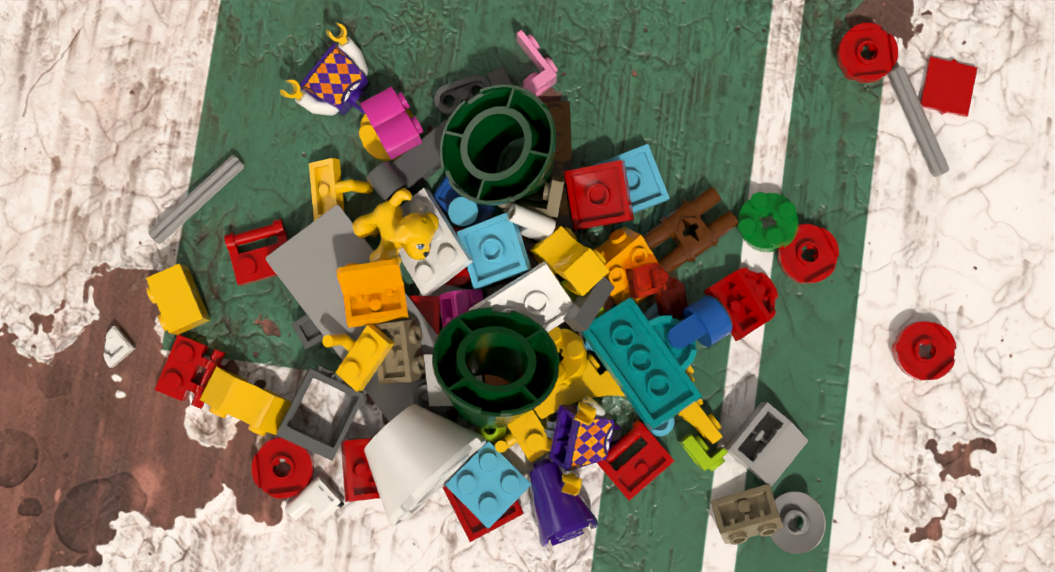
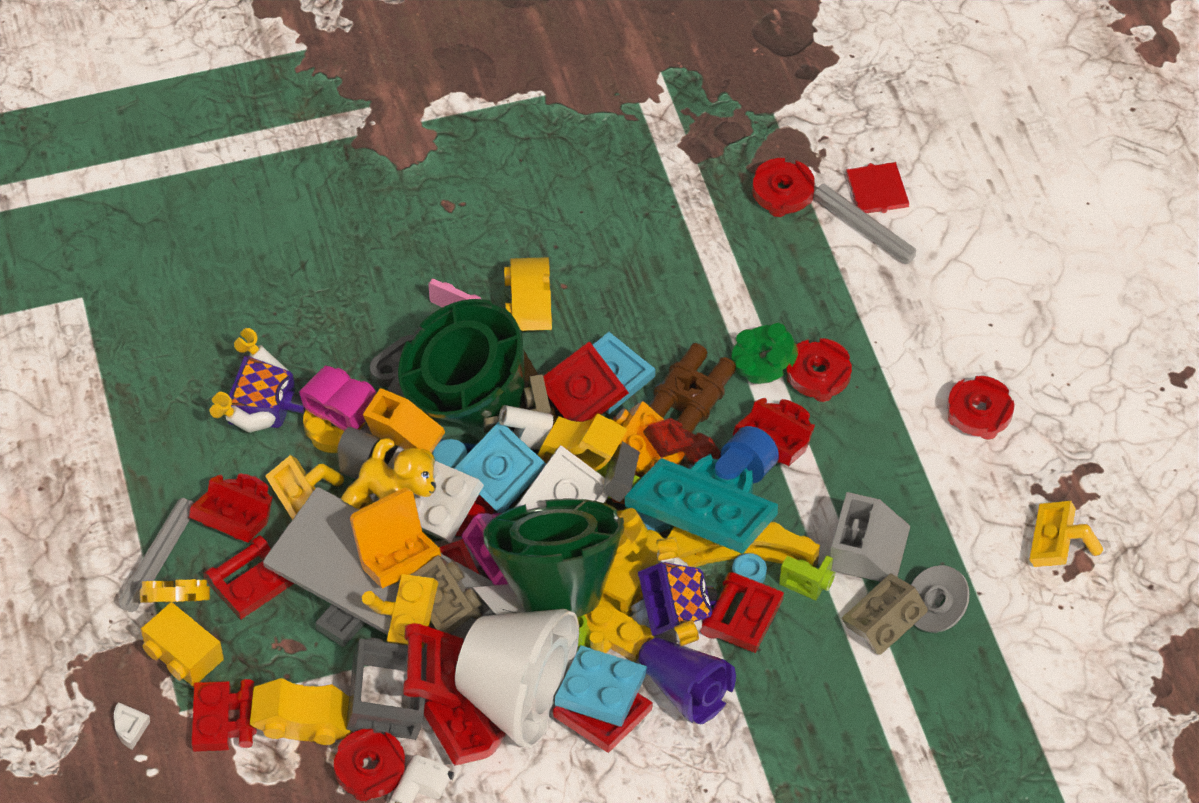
camera: 25 degrees left, 30 degrees down
none -> yellow plate [140,579,210,603]
none -> red slope [189,473,273,543]
none -> light orange slope [363,388,445,453]
none -> red plate [403,623,464,708]
none -> yellow brick [504,257,552,331]
none -> yellow plate [1029,501,1103,567]

